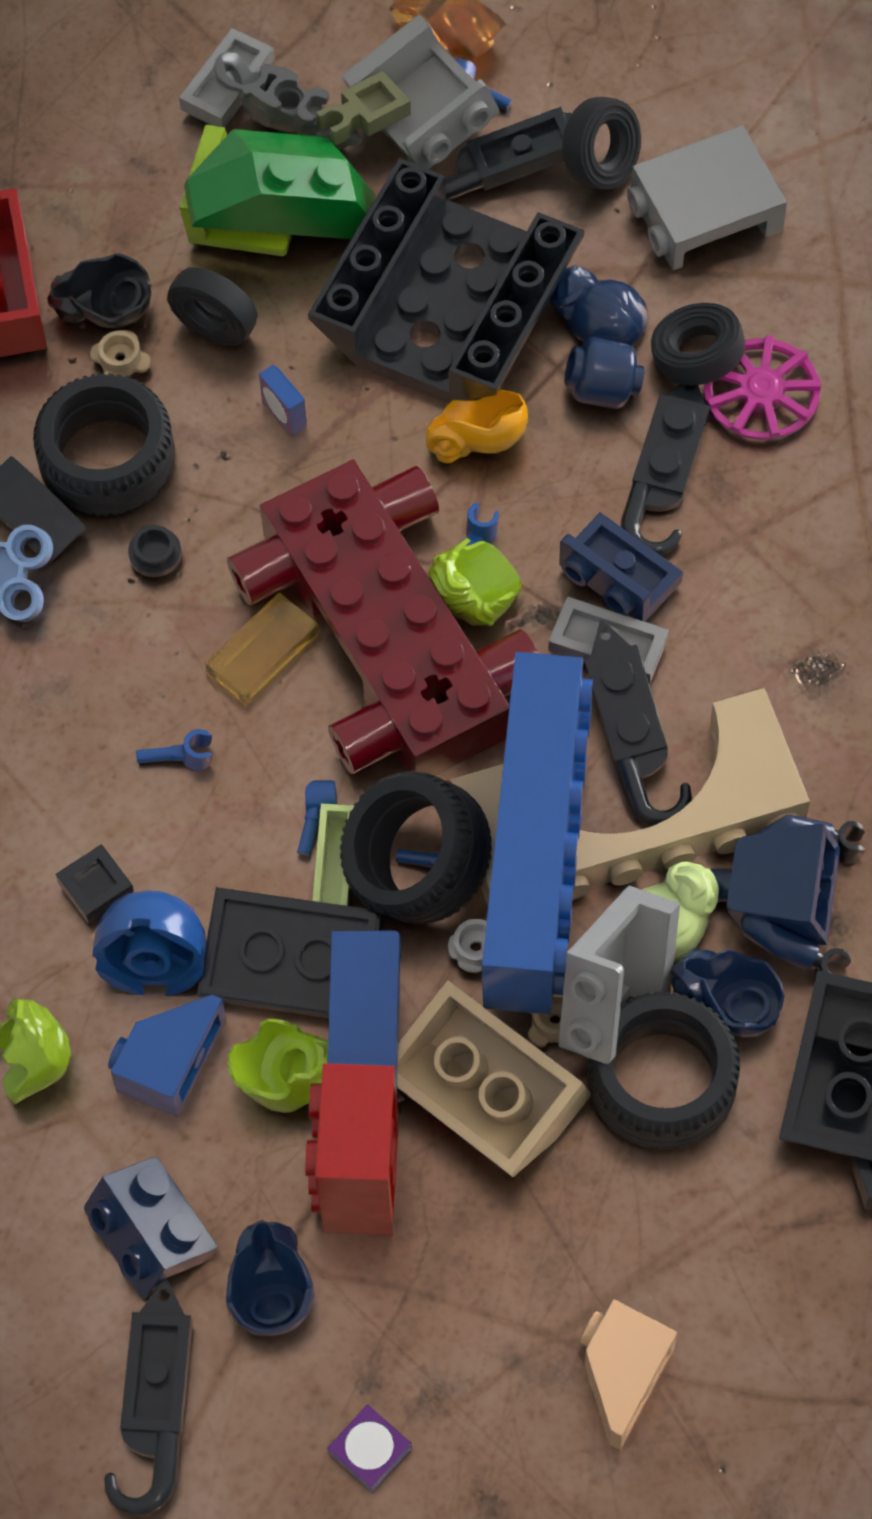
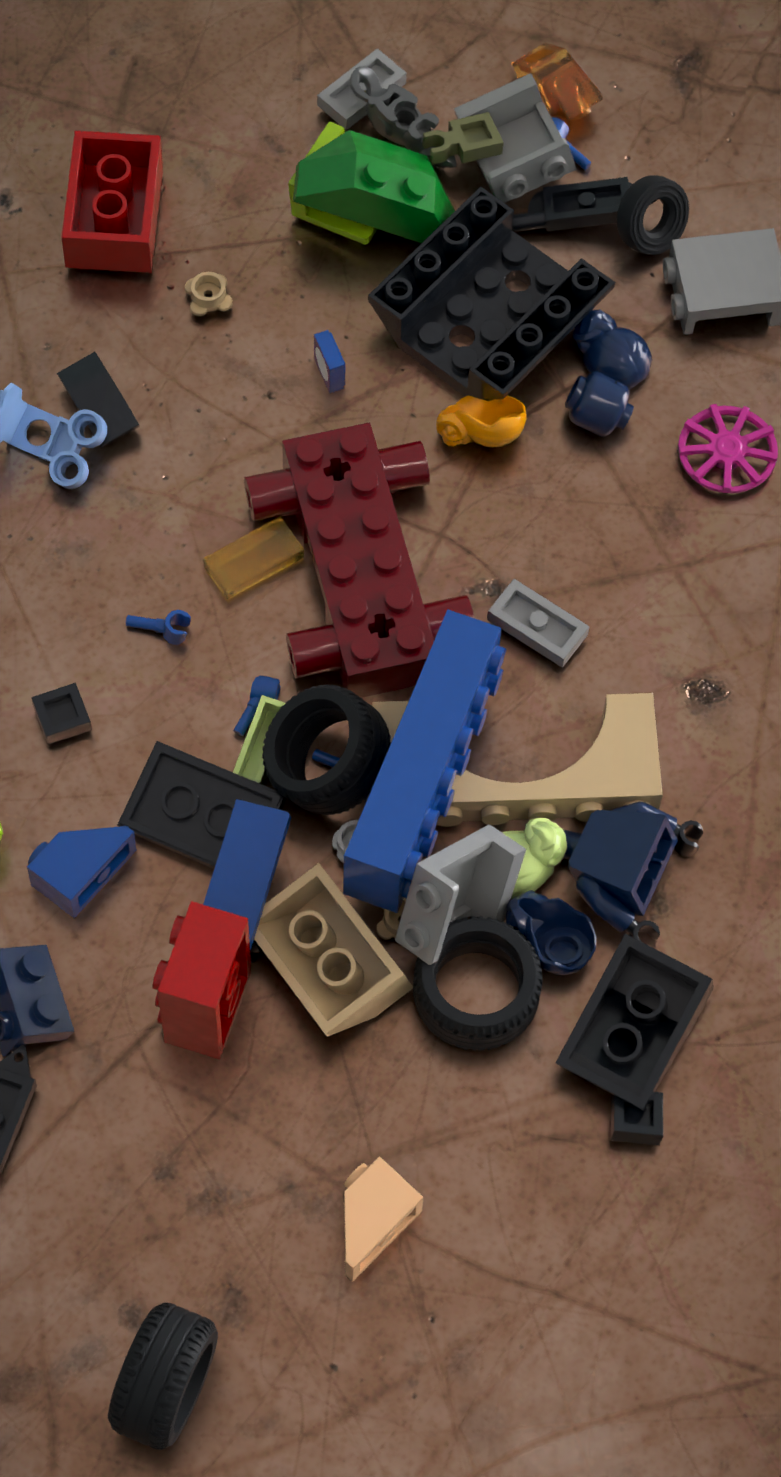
camera: 10 degrees right, 0 degrees up
black tyre [33,373,175,516] -> none
black hair [47,253,152,329] -> none
blue cylinder [92,890,206,996] -> none
black plate [128,525,182,577] -> none
black tyre [167,267,258,346] -> none
dark blue hair [226,1220,315,1336] -> none
lime hair [227,1019,328,1113] -> none
tile [327,1404,412,1492] -> none
lime hair [428,538,522,626] -> none
blue hand [465,503,499,547] -> none
dark blue bracket [559,512,683,622] -> none
black plate [584,620,692,826] -> none
black plate [620,385,710,555] -> none
black tyre [651,303,745,386] -> none

